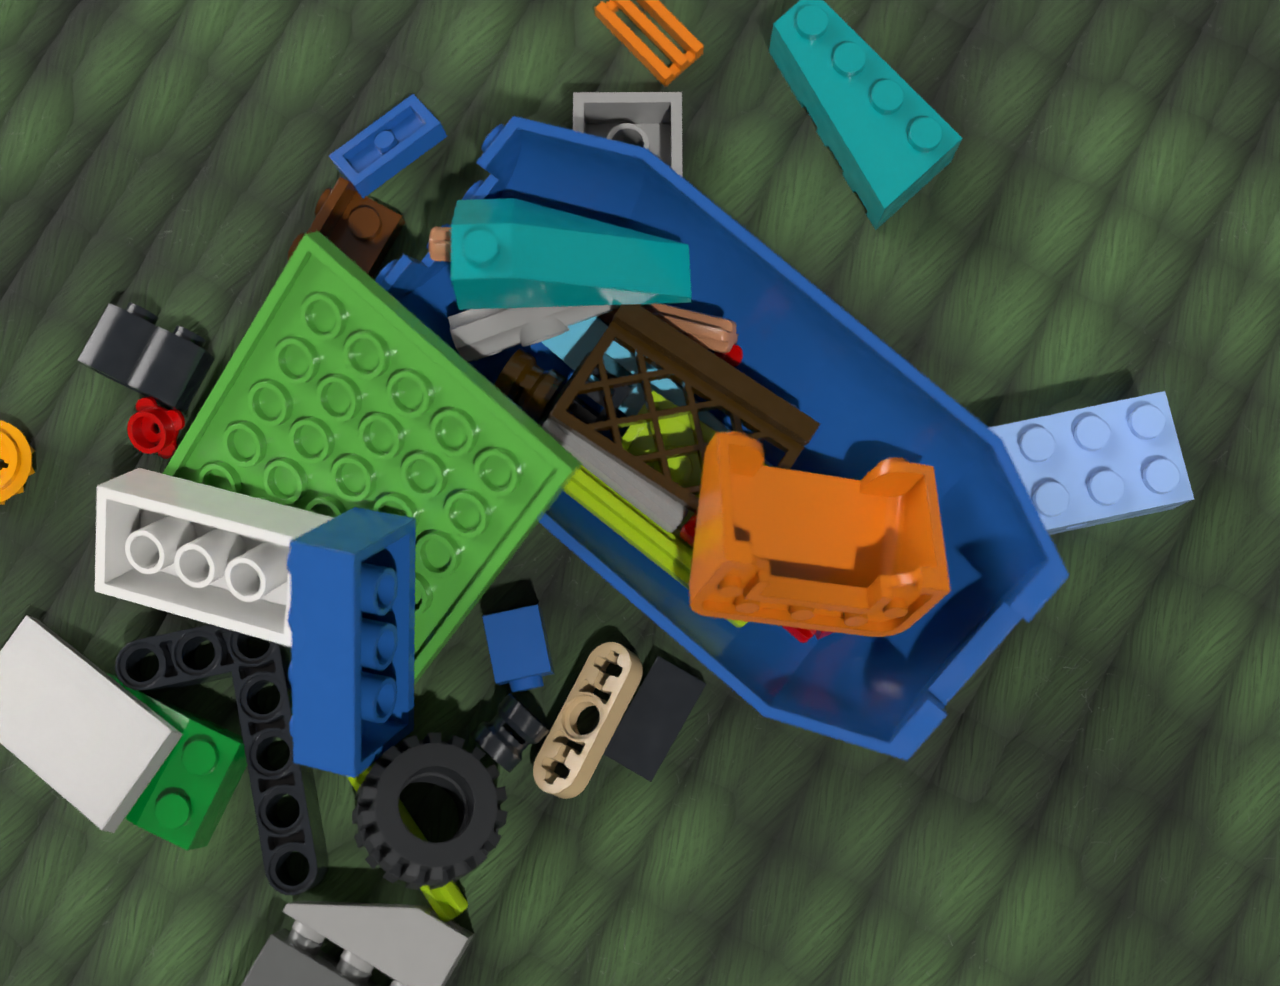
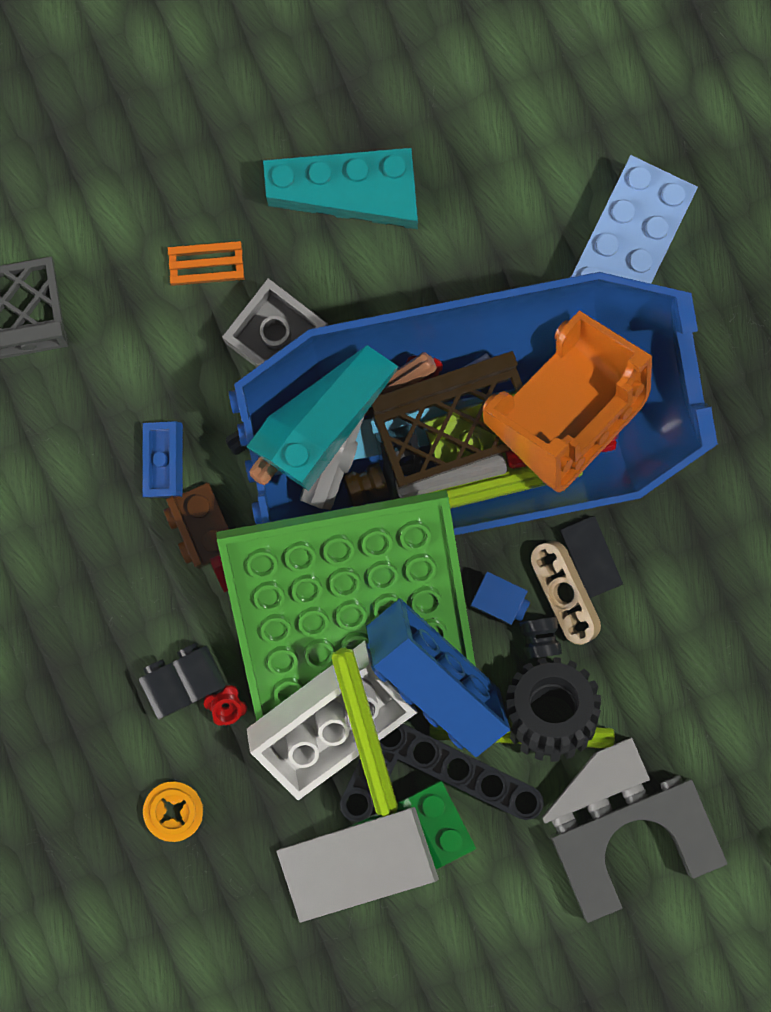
camera: 50 degrees left, 5 degrees up
none -> lime axle [331,647,398,817]

